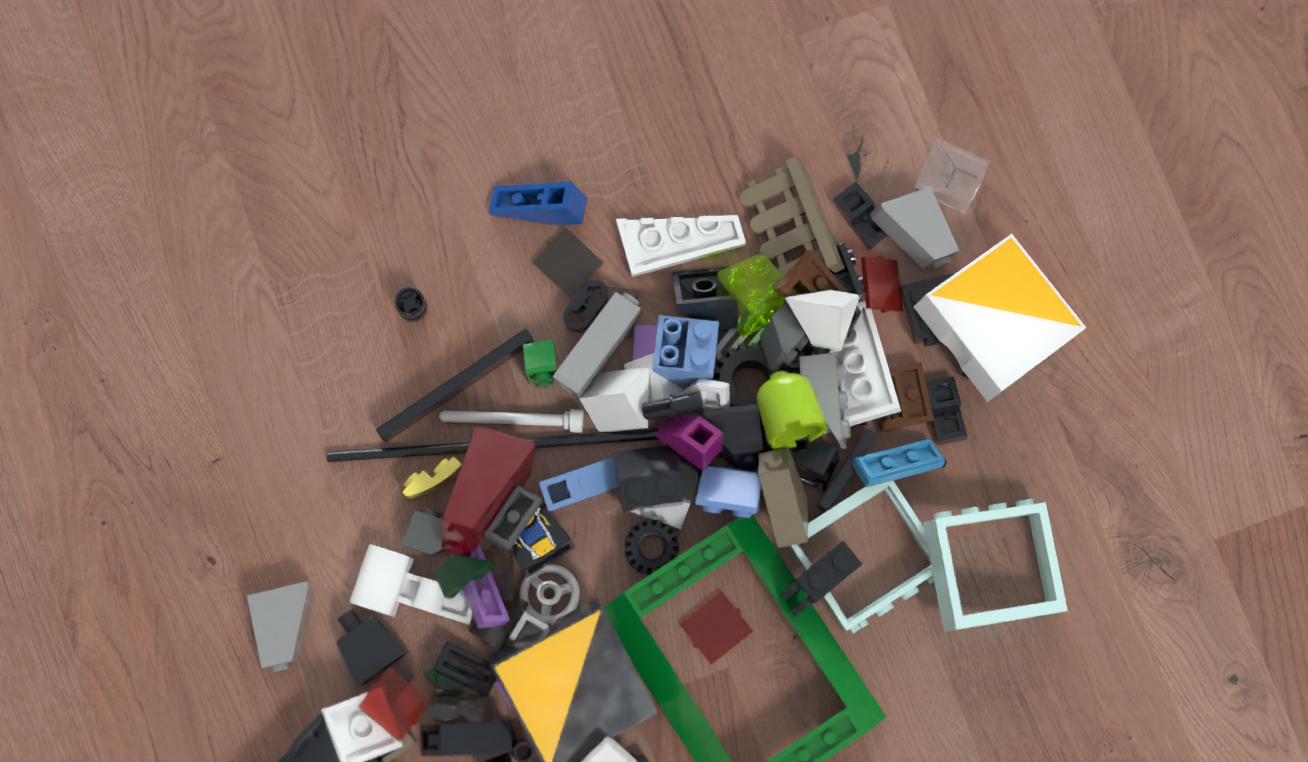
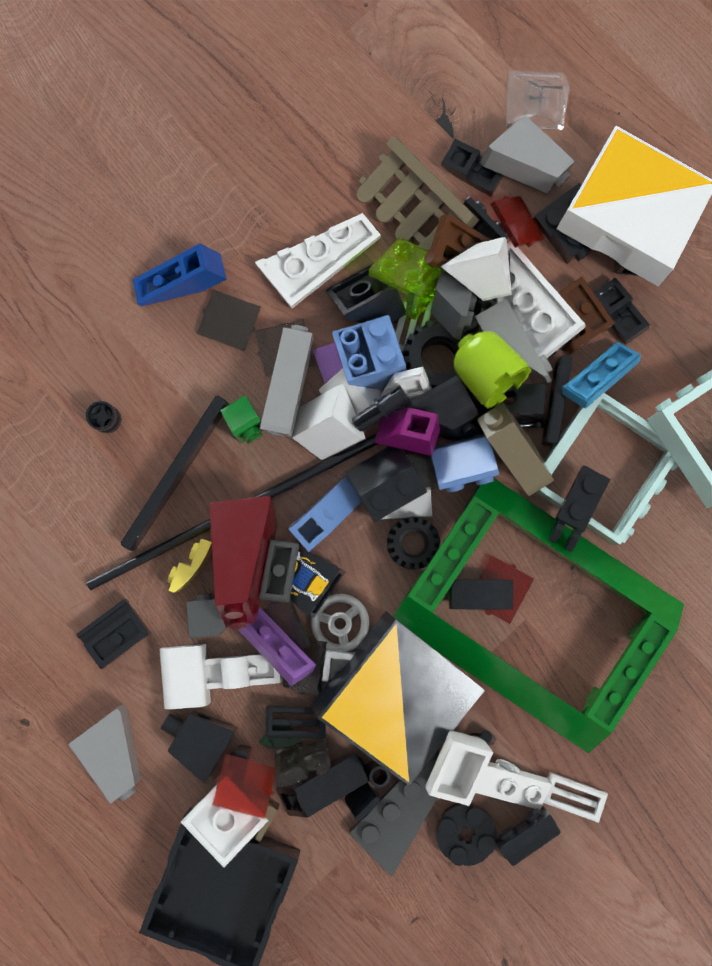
camera: 20 degrees left, 5 degrees up
dark green slope [434,555,496,598] -> none
white piece [439,409,584,433] -> none
black beam [563,280,608,332] -> none
none -> black plate [76,599,151,669]
none -> black slope [449,579,513,610]

